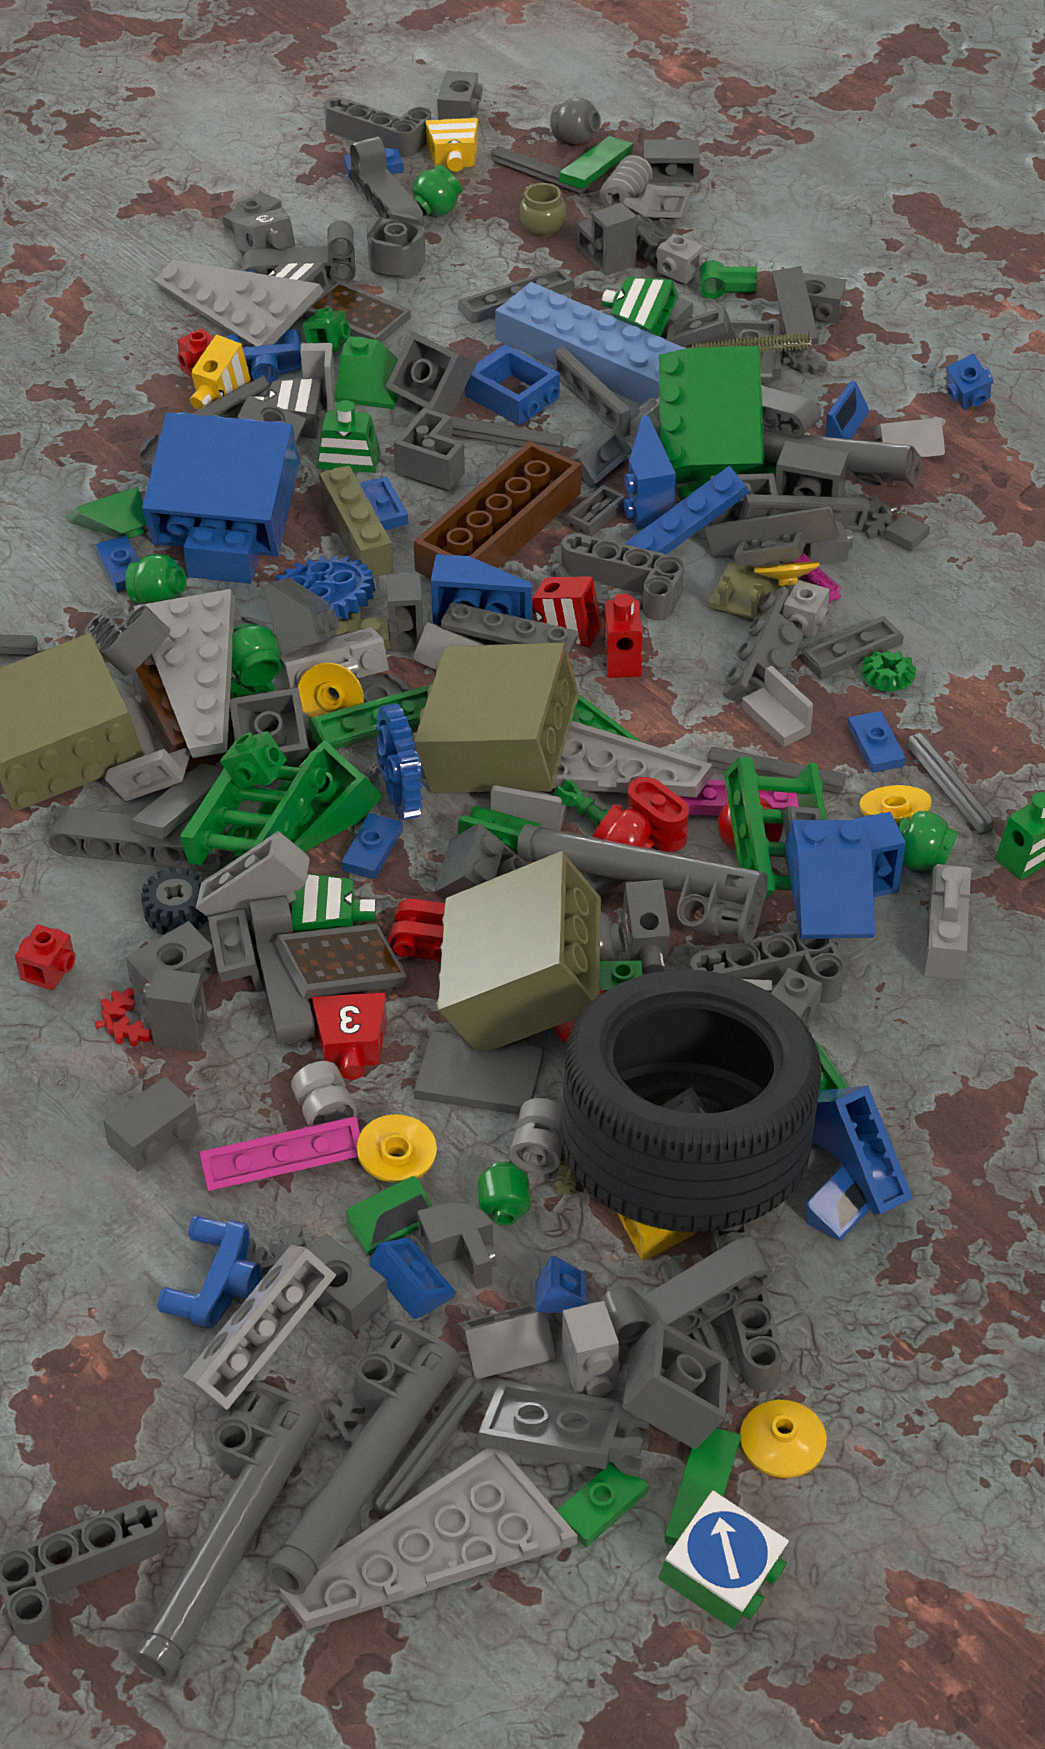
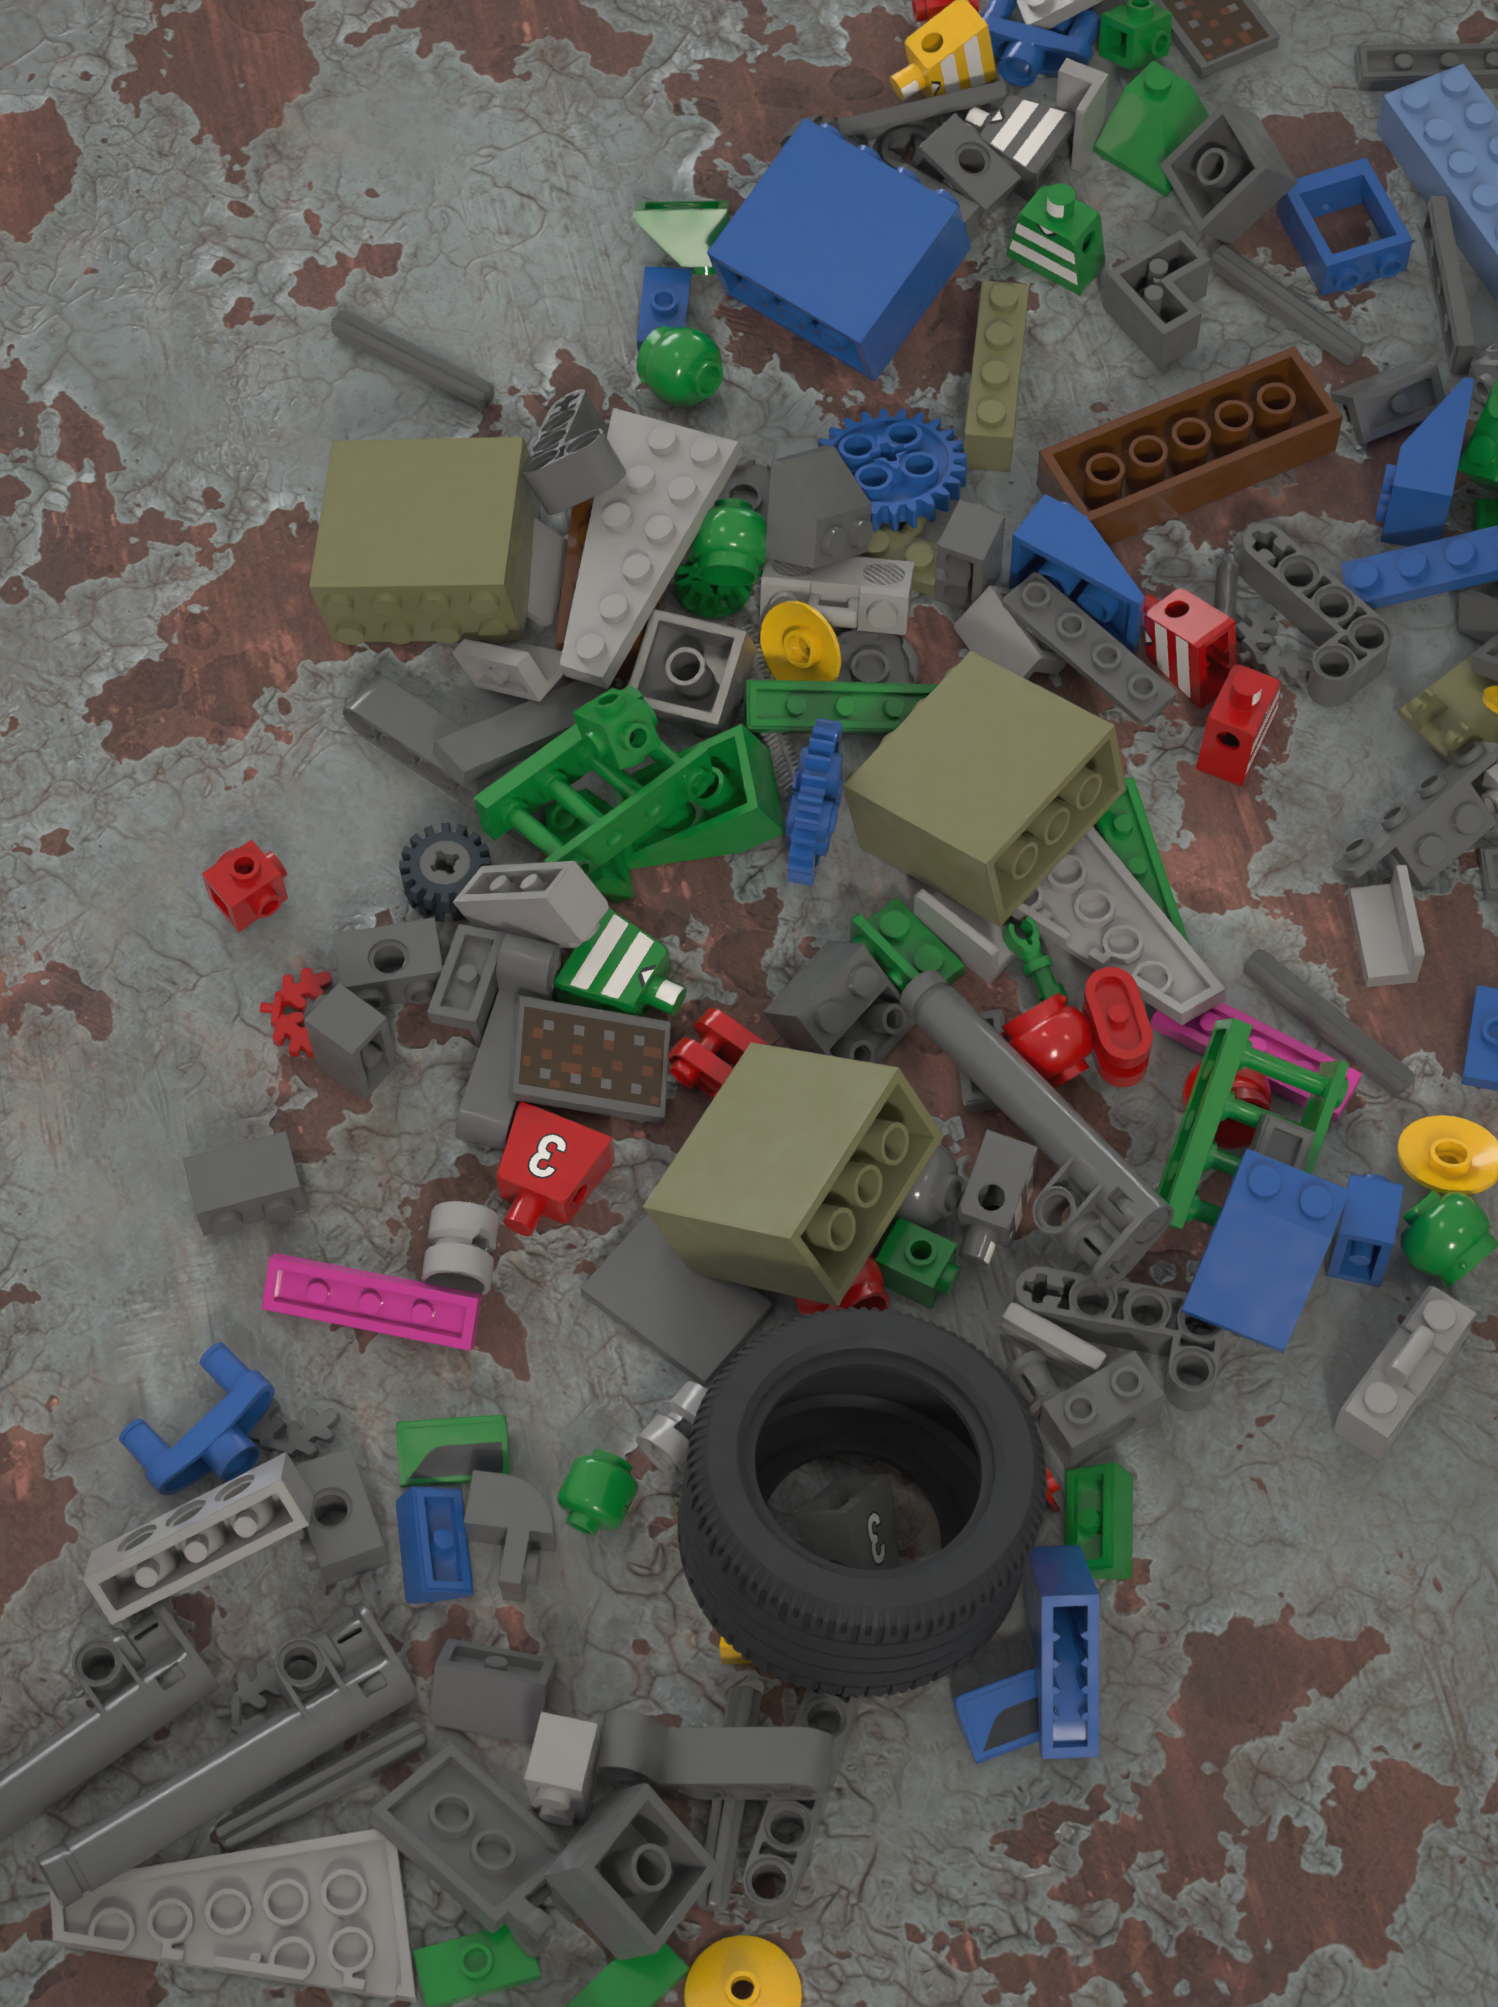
camera: 30 degrees right, 15 degrees up
blue brick [184,526,258,584] -> none
blue plate [341,813,403,879] -> none
yellow dish [357,1114,437,1183] -> none
blue plate [359,476,409,530] -> none
blue slope [536,1255,588,1313] -> none
dark grey tile [564,485,628,536] -> none

